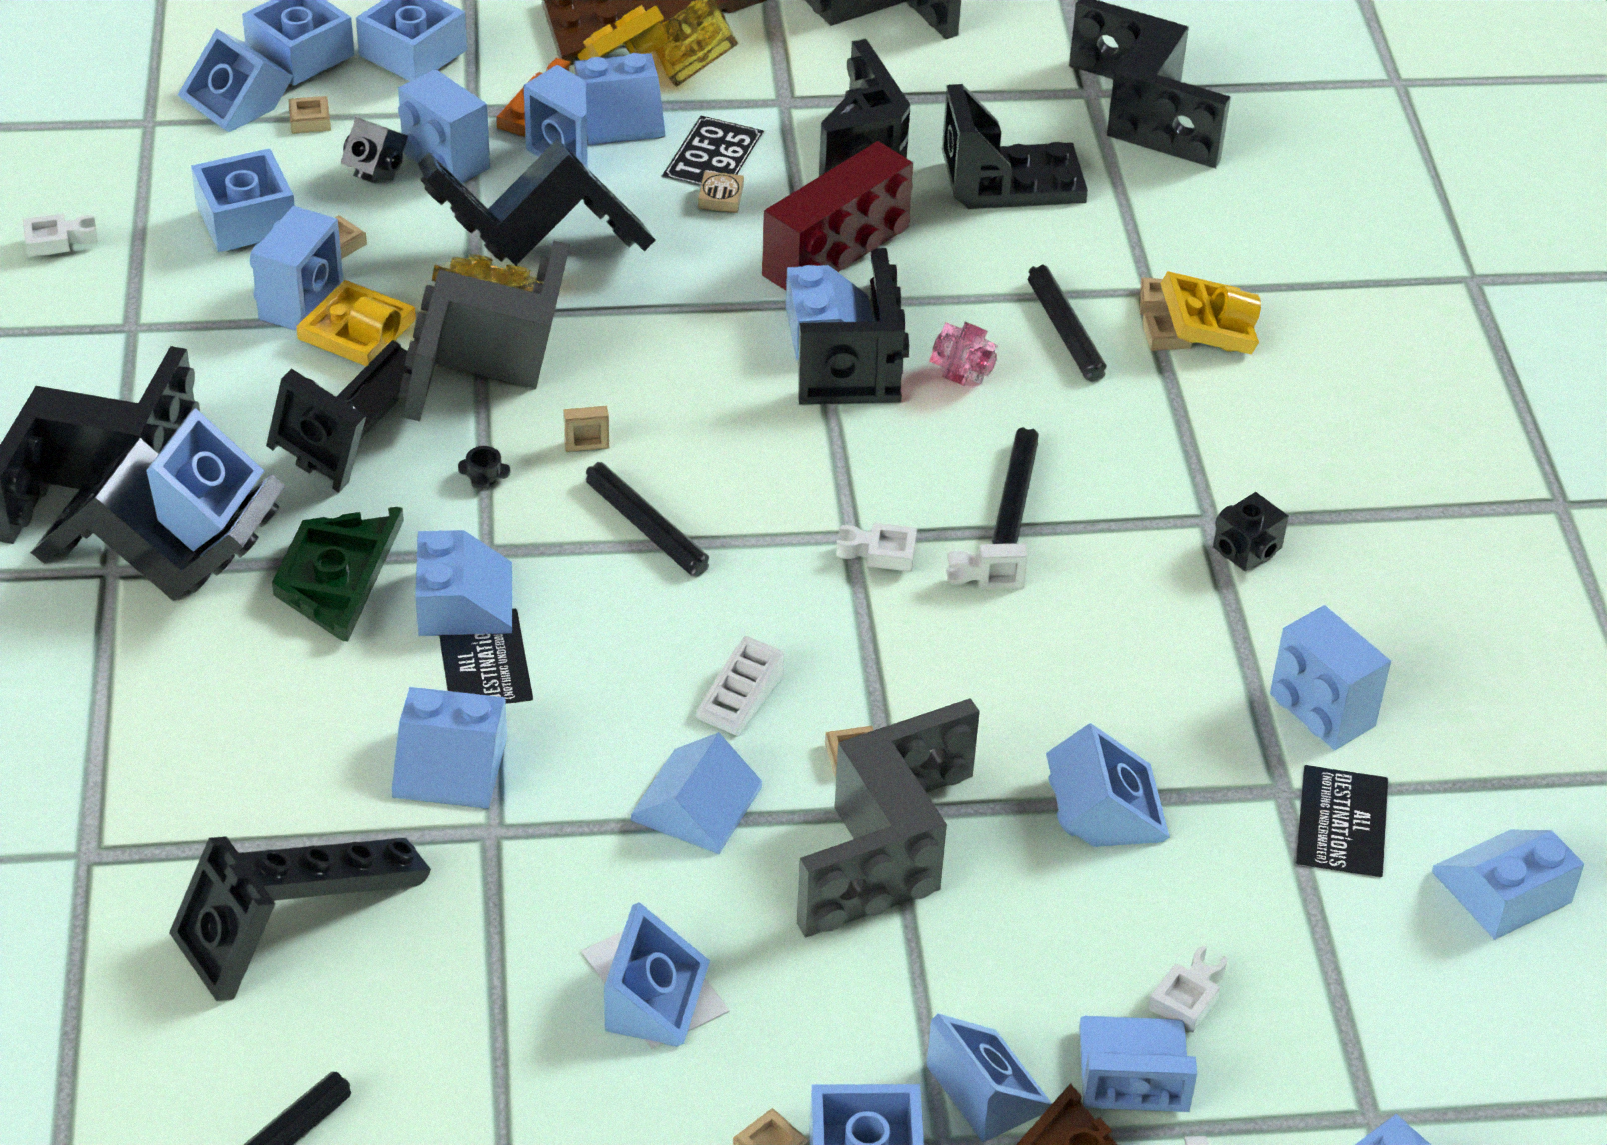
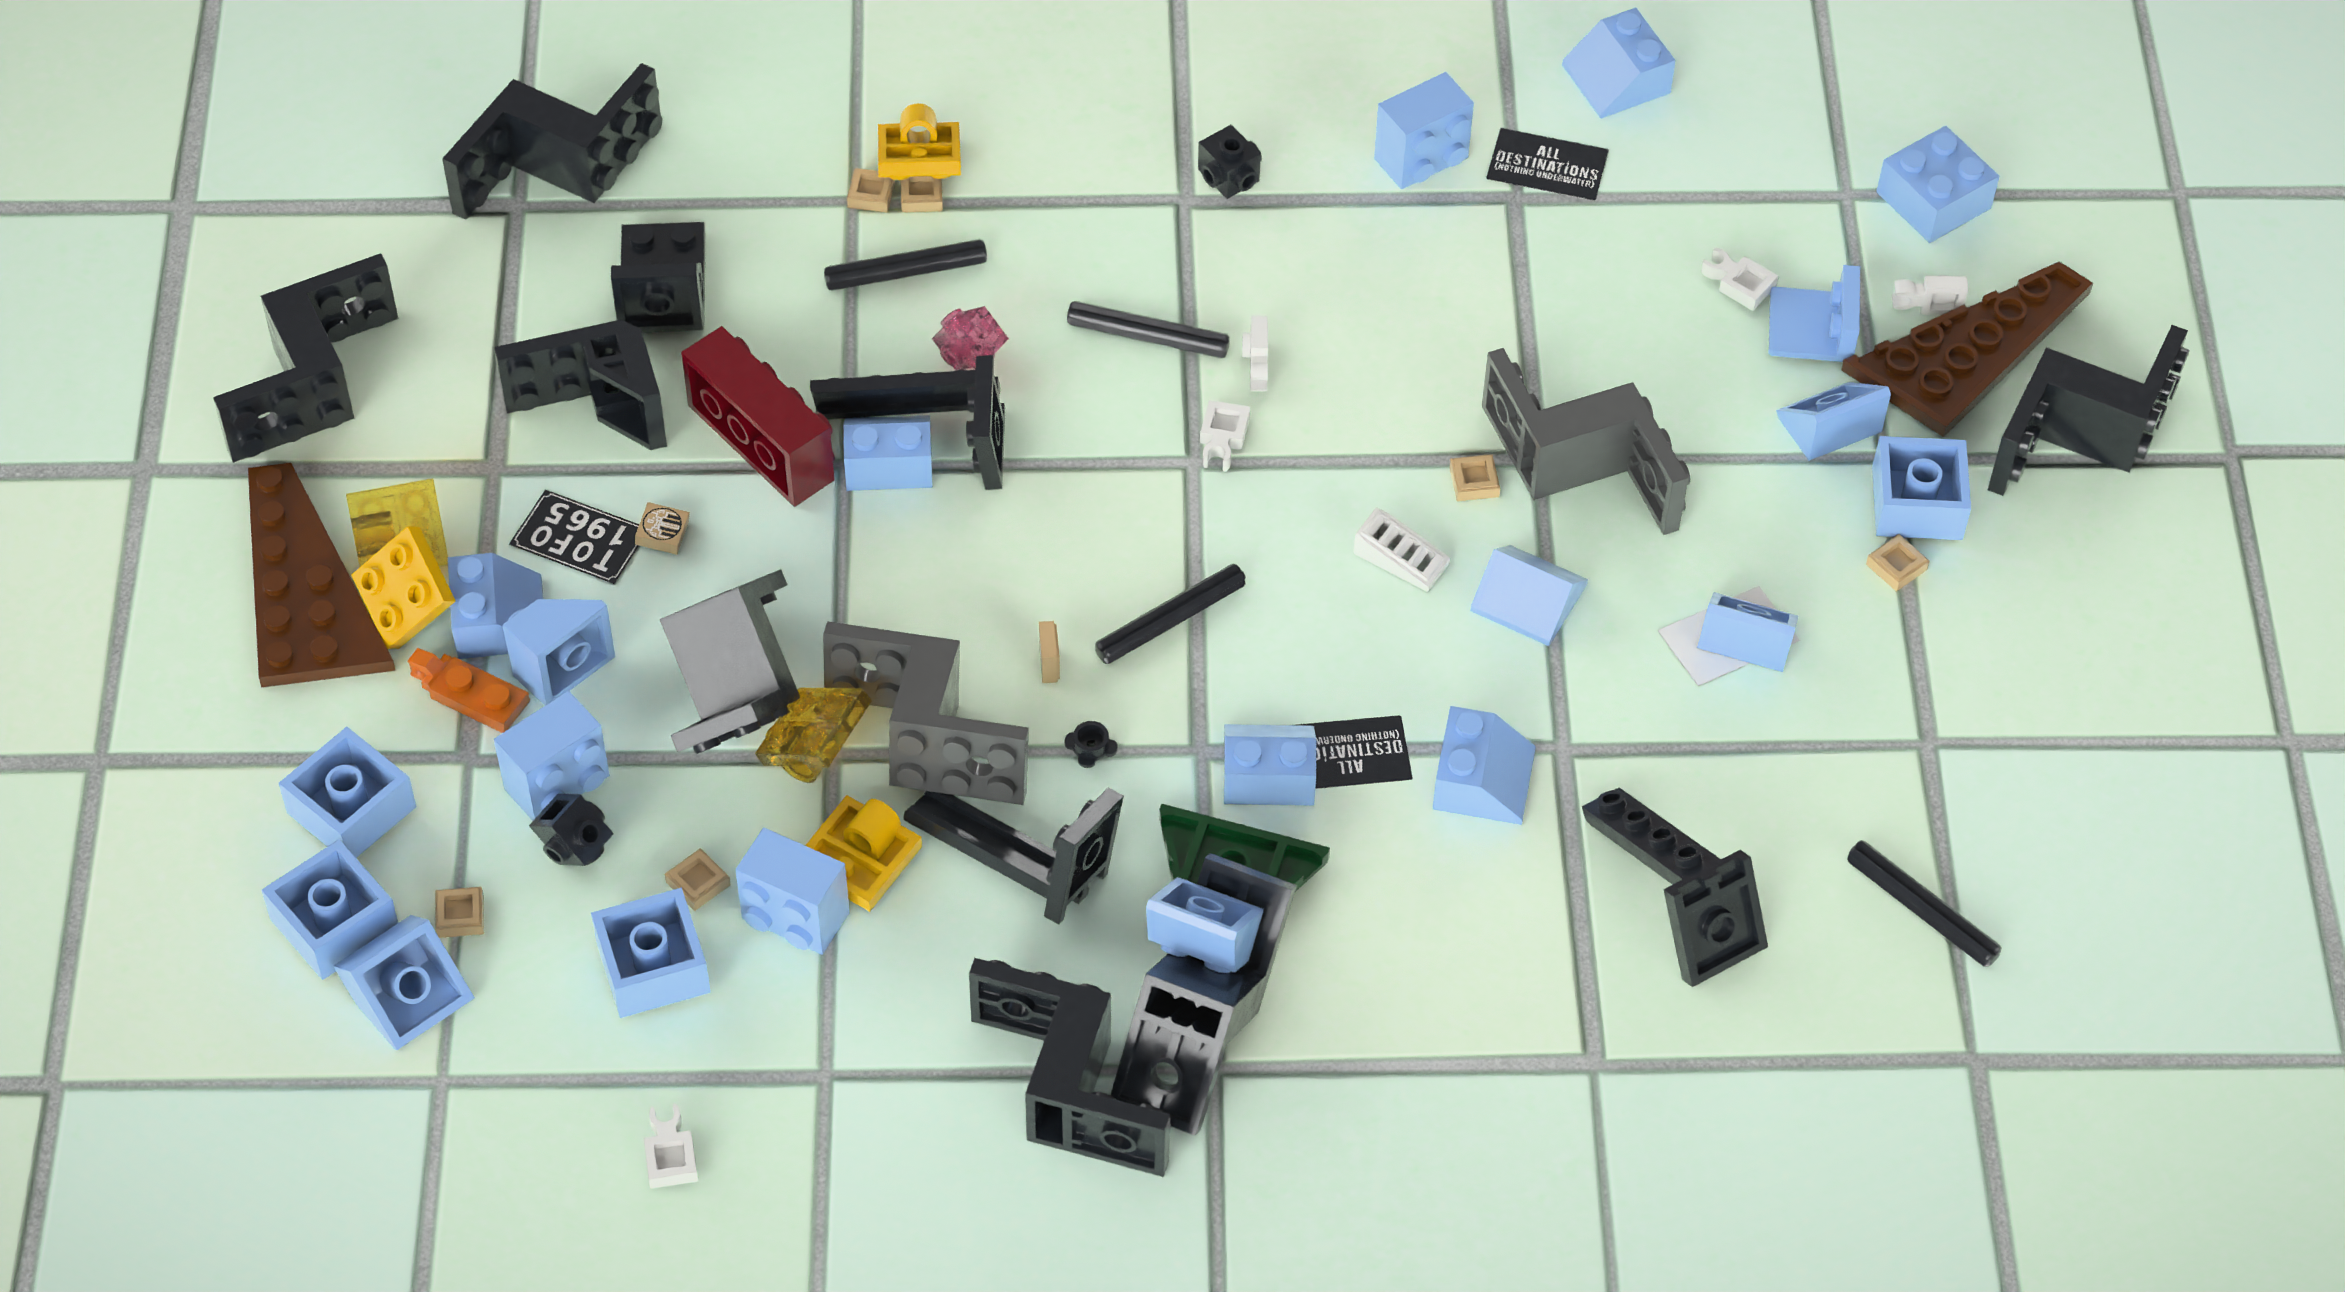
camera: 85 degrees left, 10 degrees up
light blue slope [1046,723,1170,847] -> none

